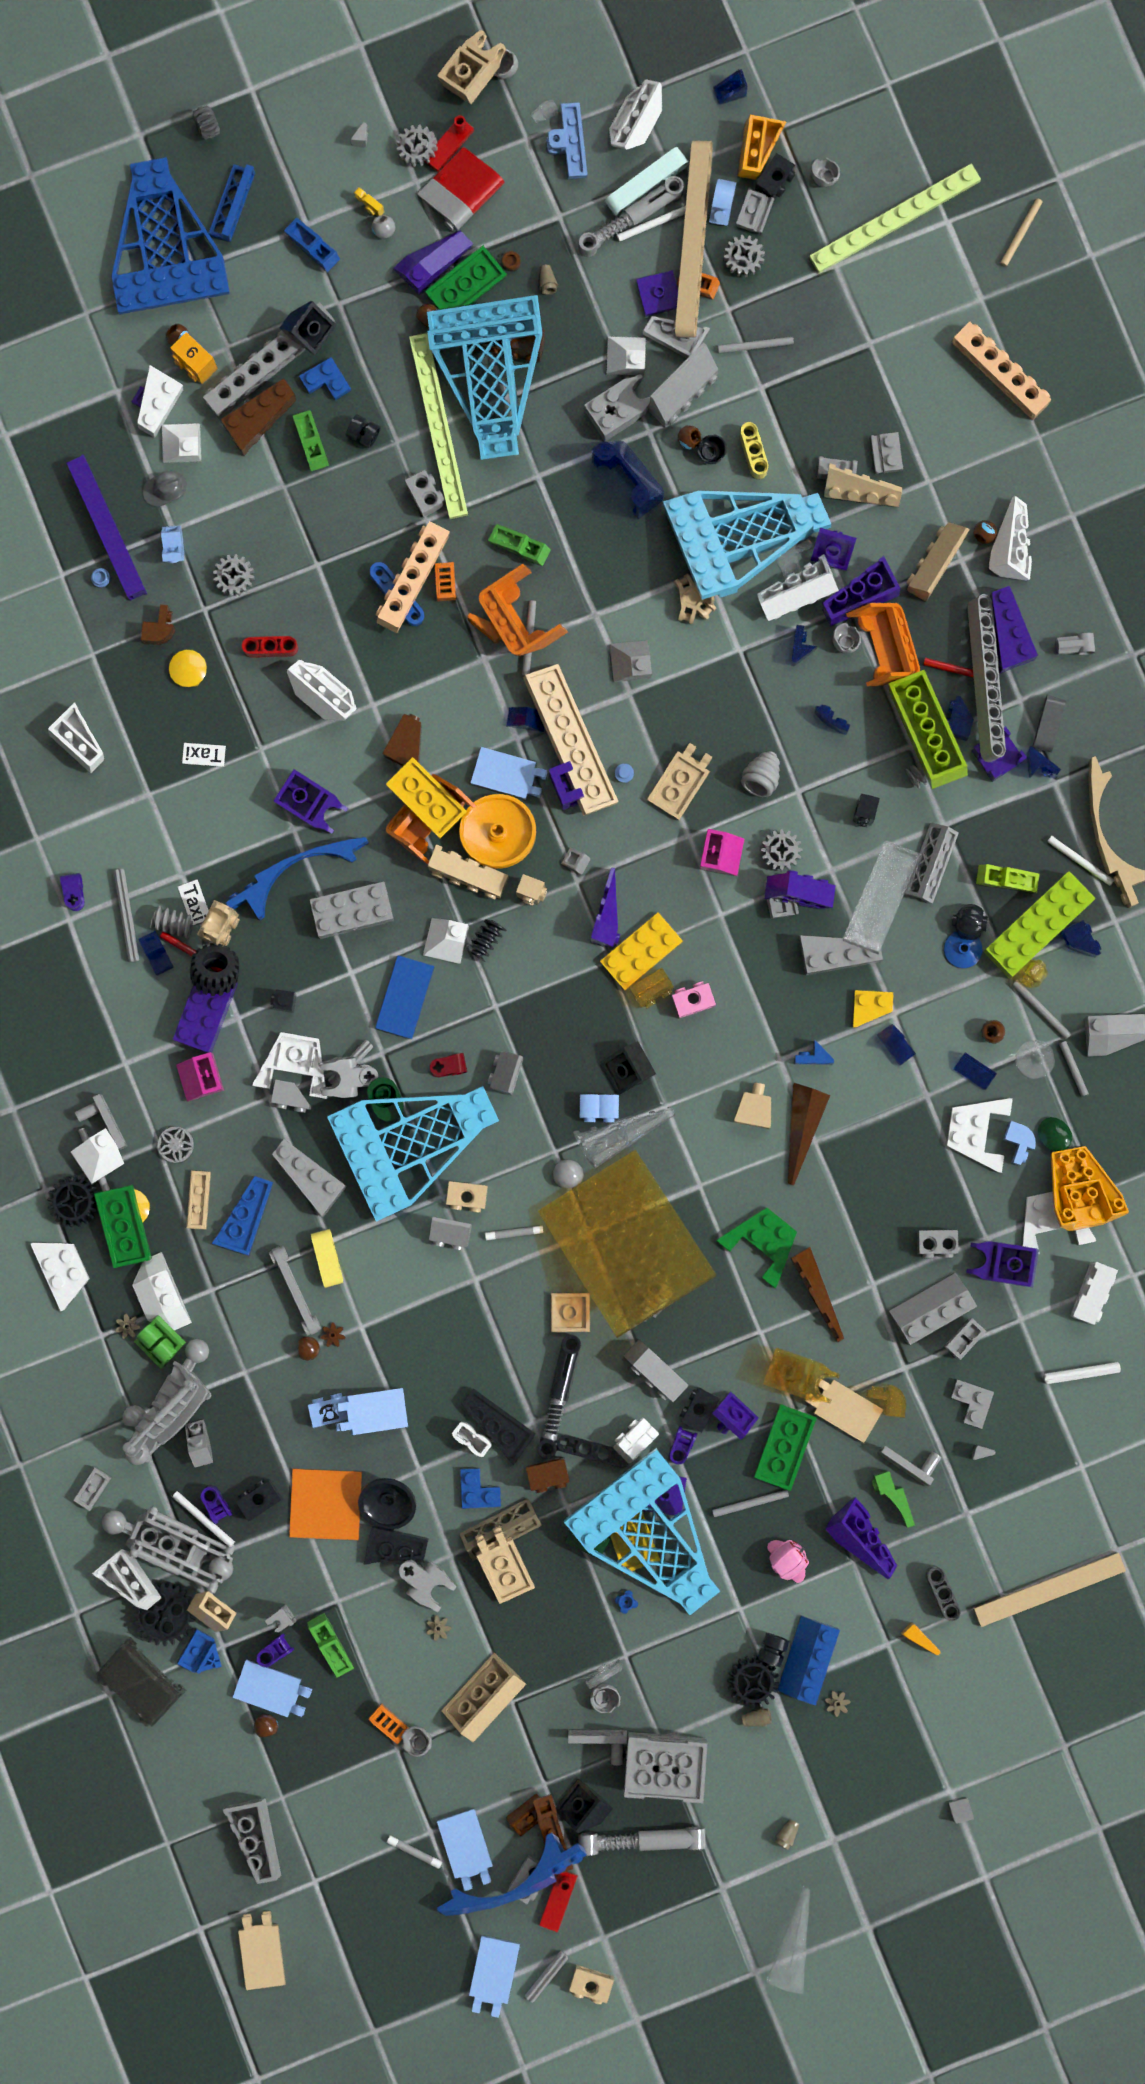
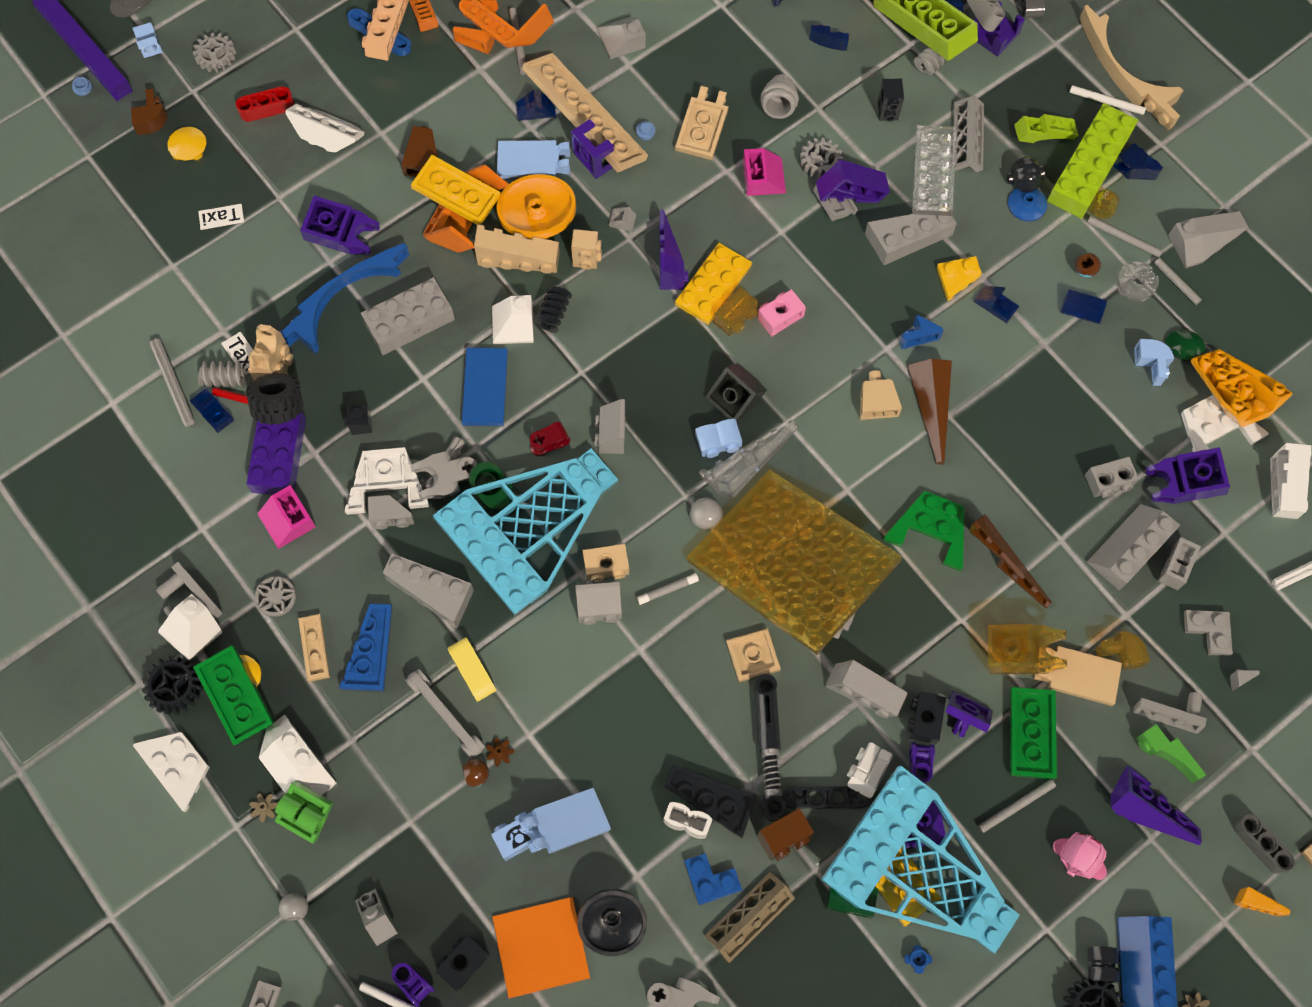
camera: 20 degrees left, 15 degrees down
white wedge [48,702,104,773] -> none
dark purple piece [60,873,85,911] -> none
light grey piece [123,1339,211,1465] -> none
black wing [363,1526,429,1565] -> none
tan tile [475,1526,535,1604] -> none
white wing [946,1098,1012,1173] -> none
clear blue slope [1026,746,1061,778] -> none

